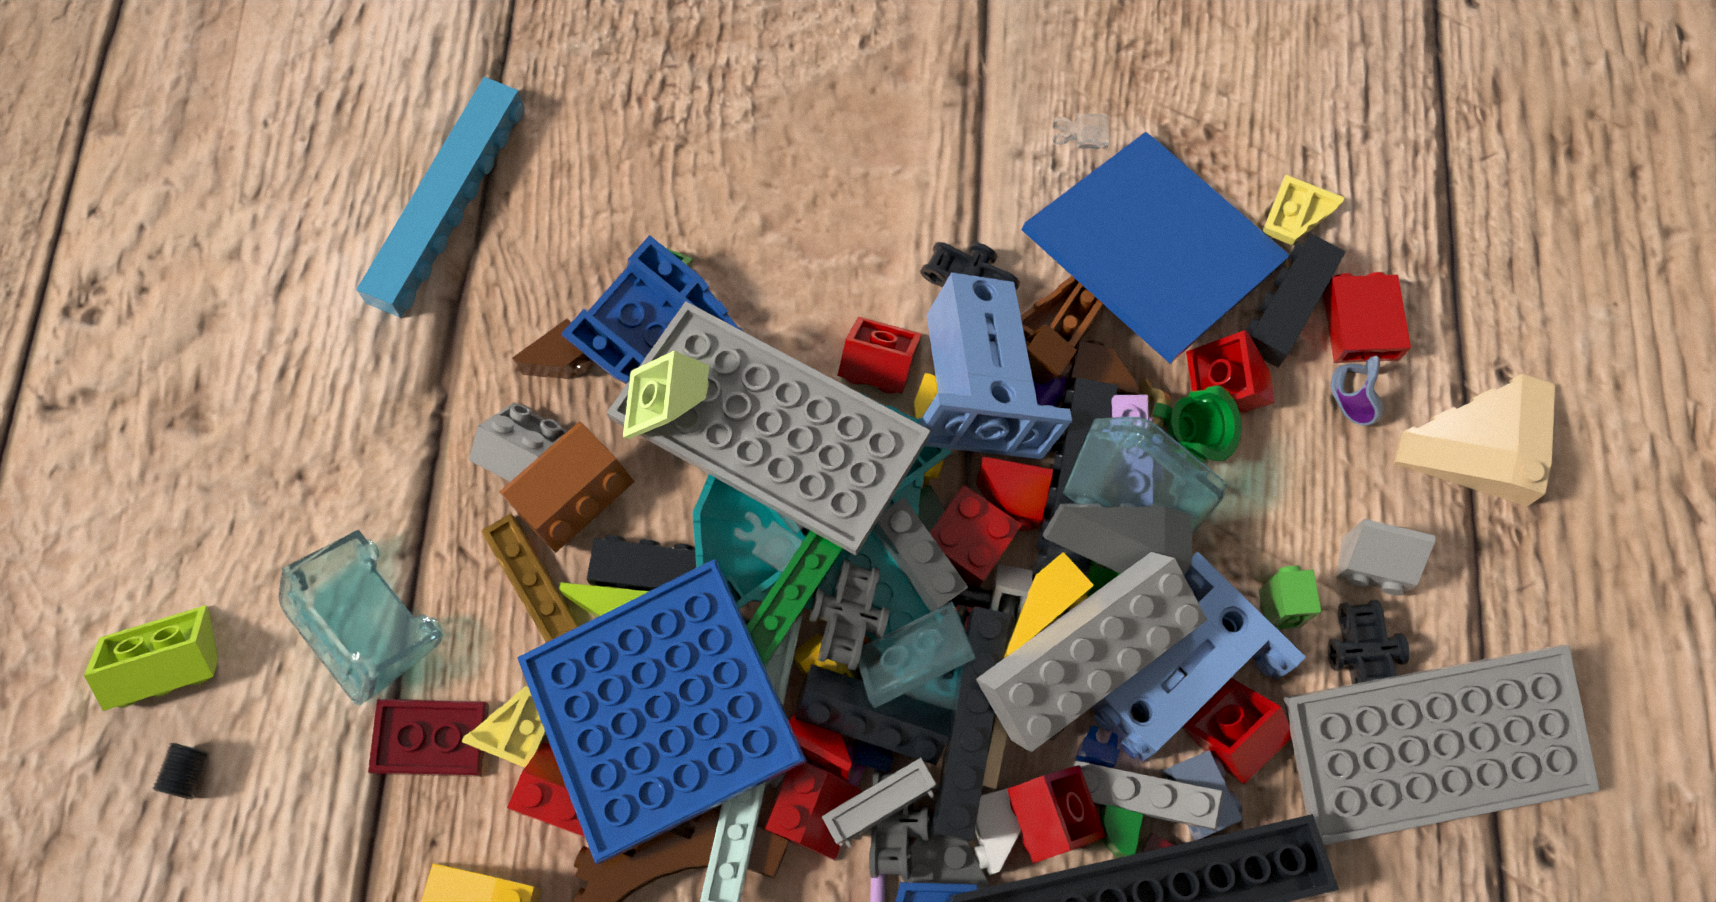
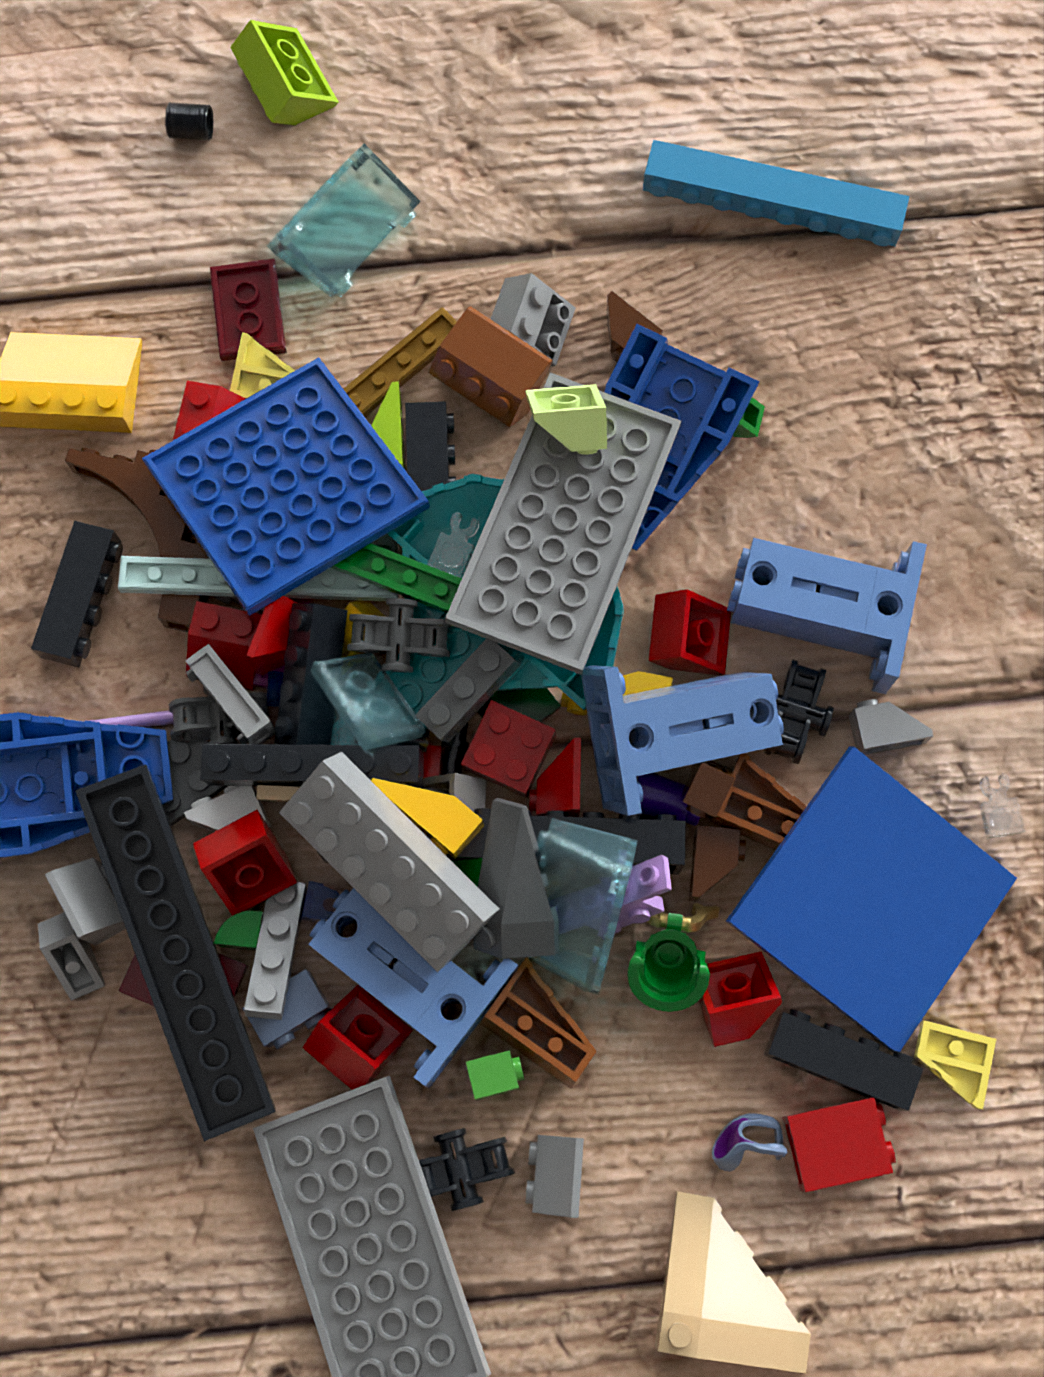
camera: 85 degrees right, 5 degrees up
none -> dark orange wedge [481,957,597,1089]
none -> medium blue brick [727,538,927,694]
none -> light grey slope [849,699,933,755]

